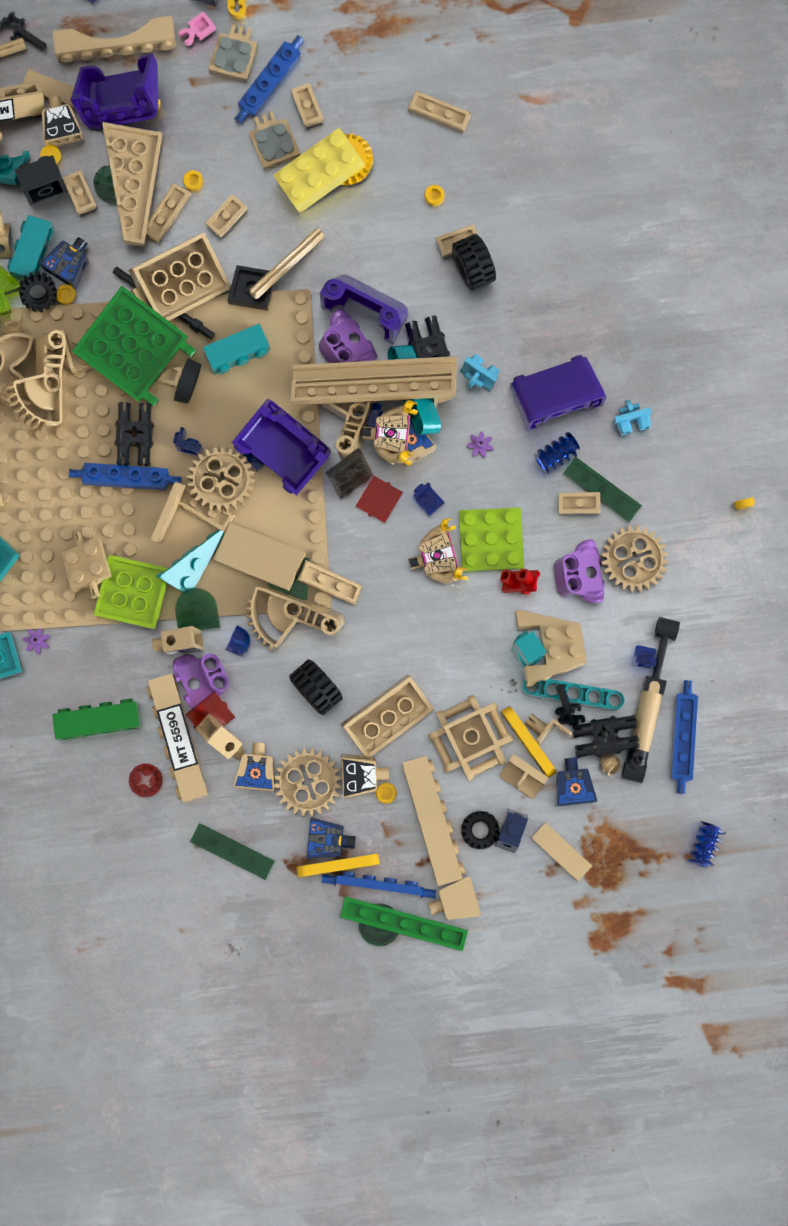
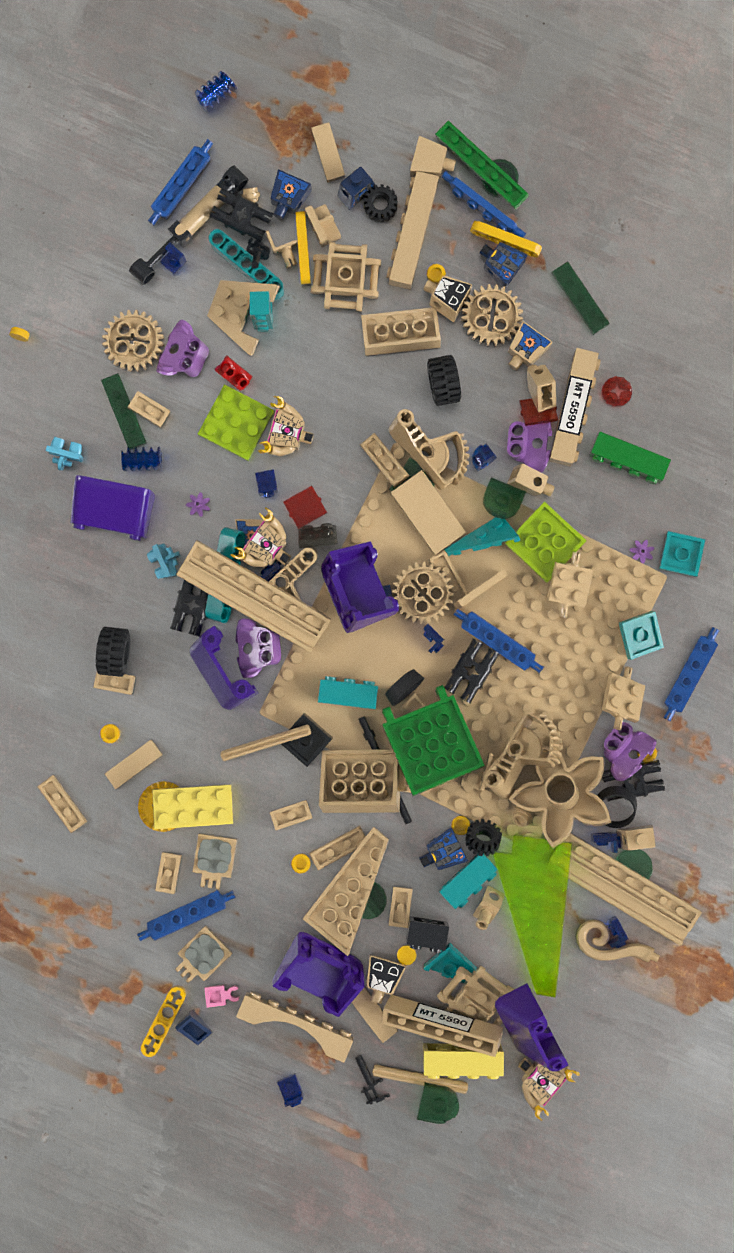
camera: 140 degrees left, 5 degrees up
none -> tan tile [105,739,163,789]

